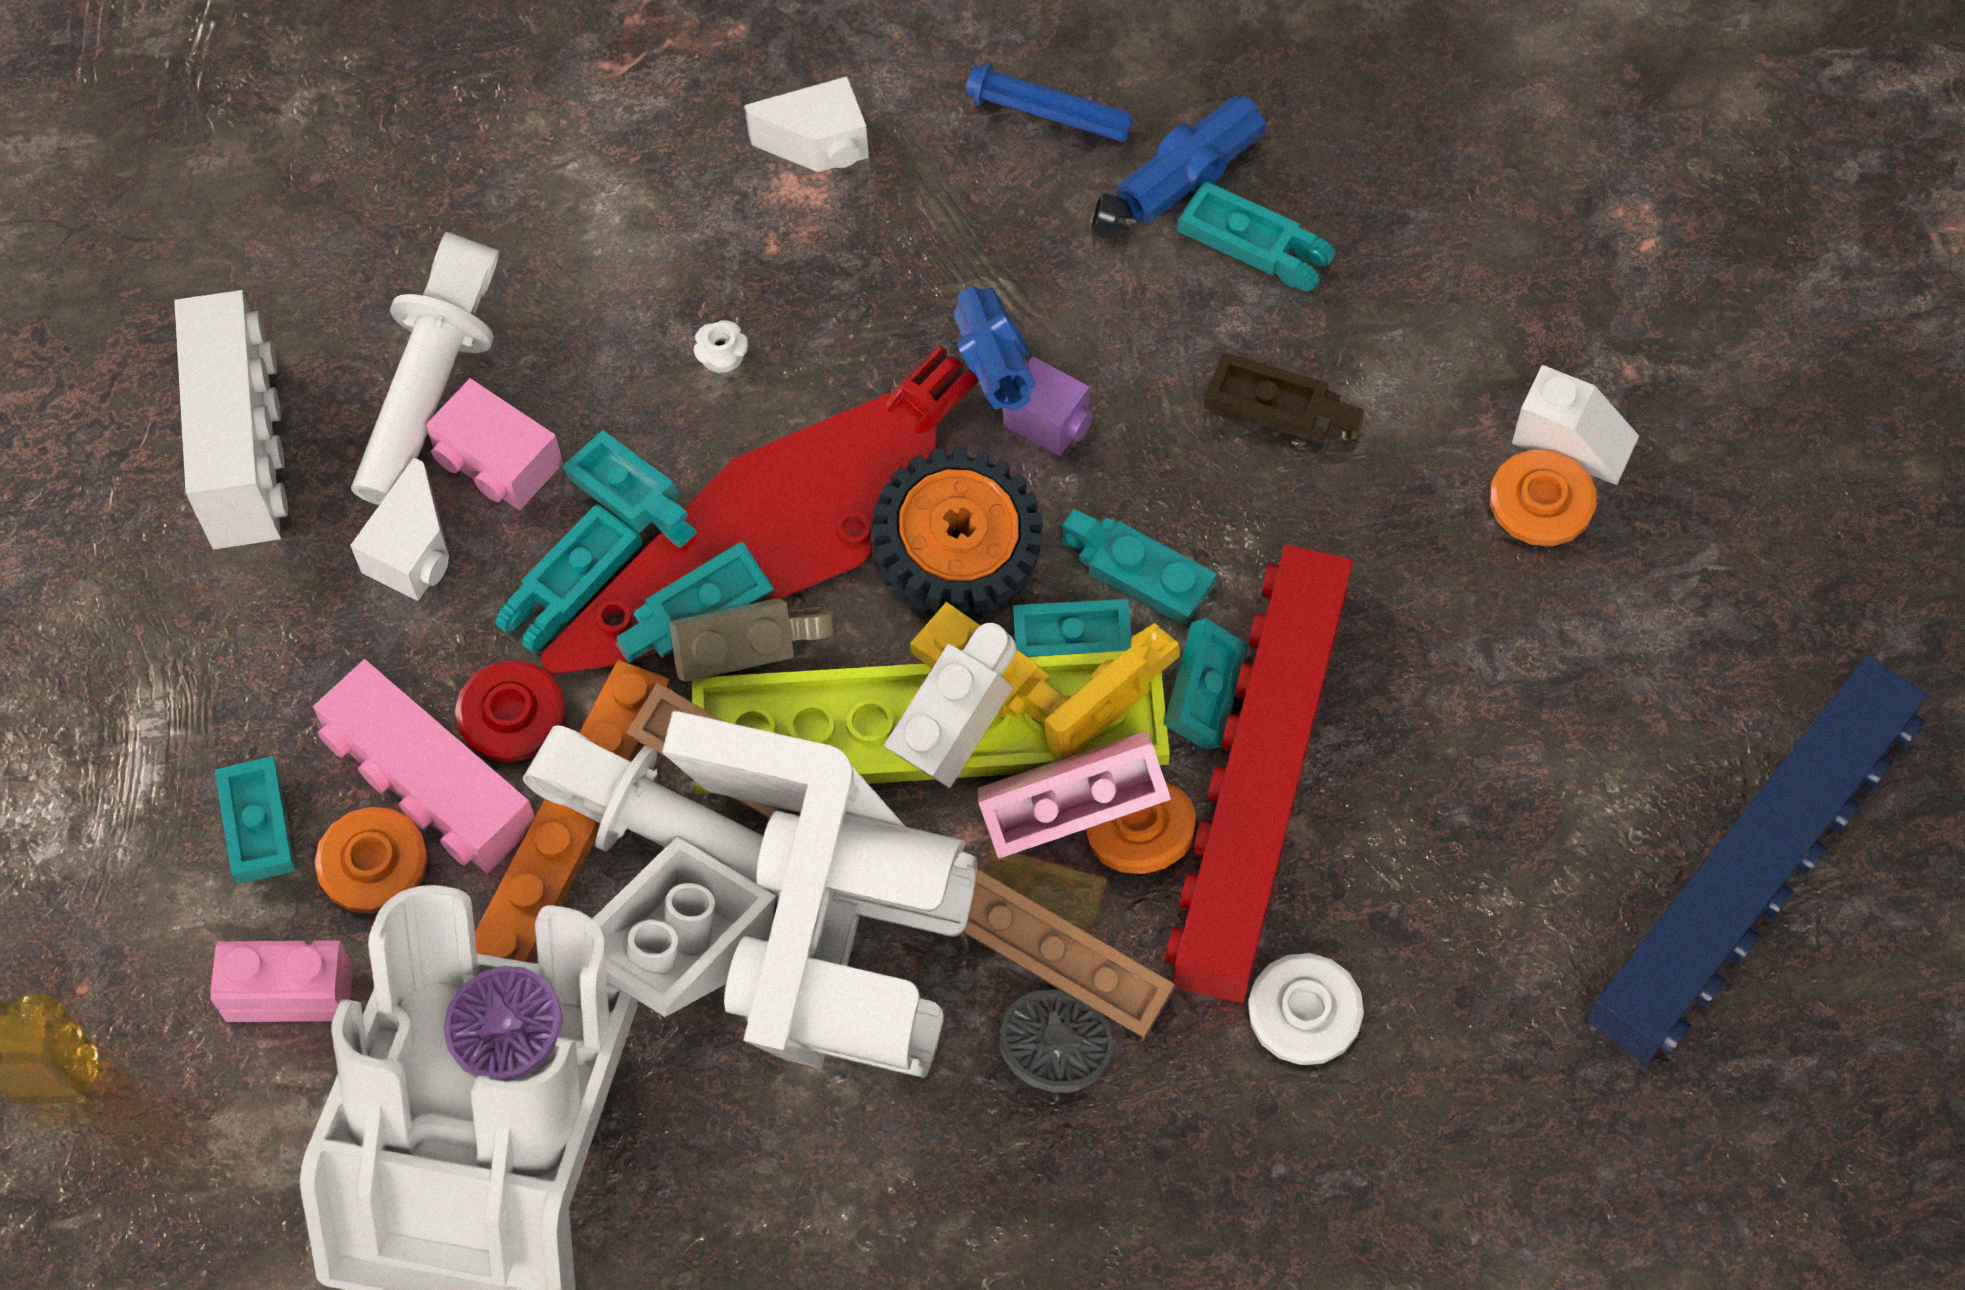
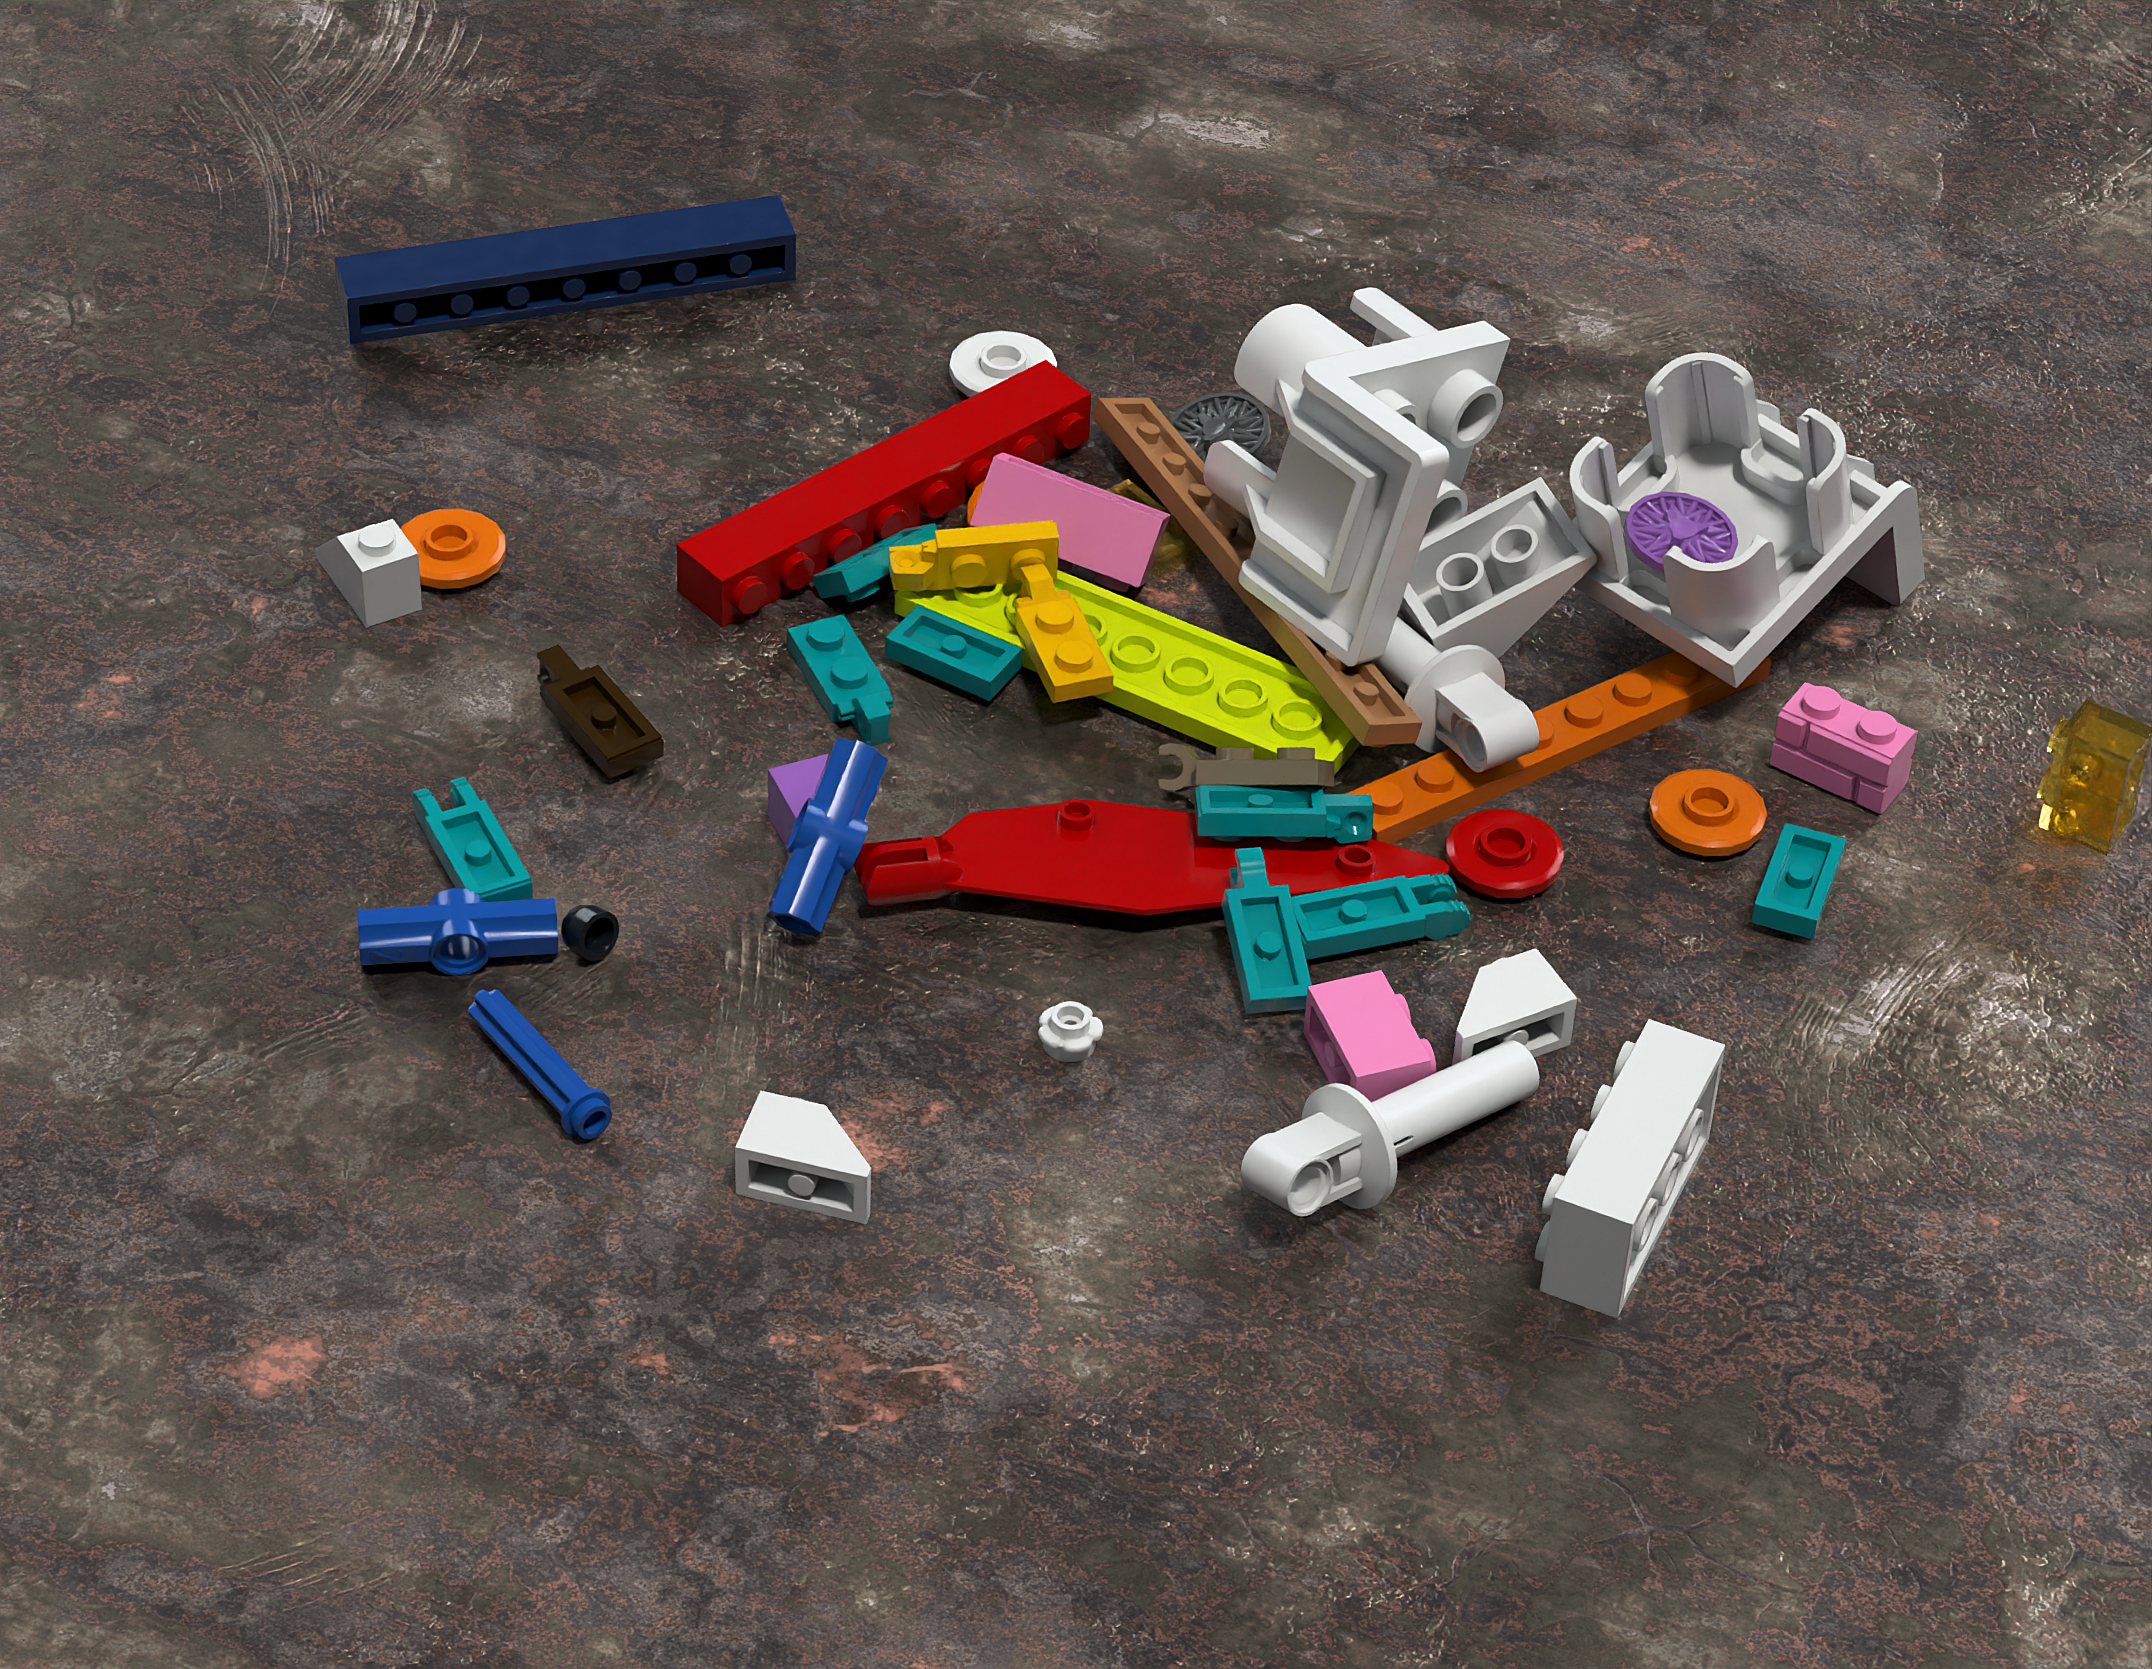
camera: 150 degrees left, 20 degrees down
bright pink brick [313,659,535,874] -> none
wheel [871,447,1043,619] -> none
white brick [884,623,1016,788] -> none

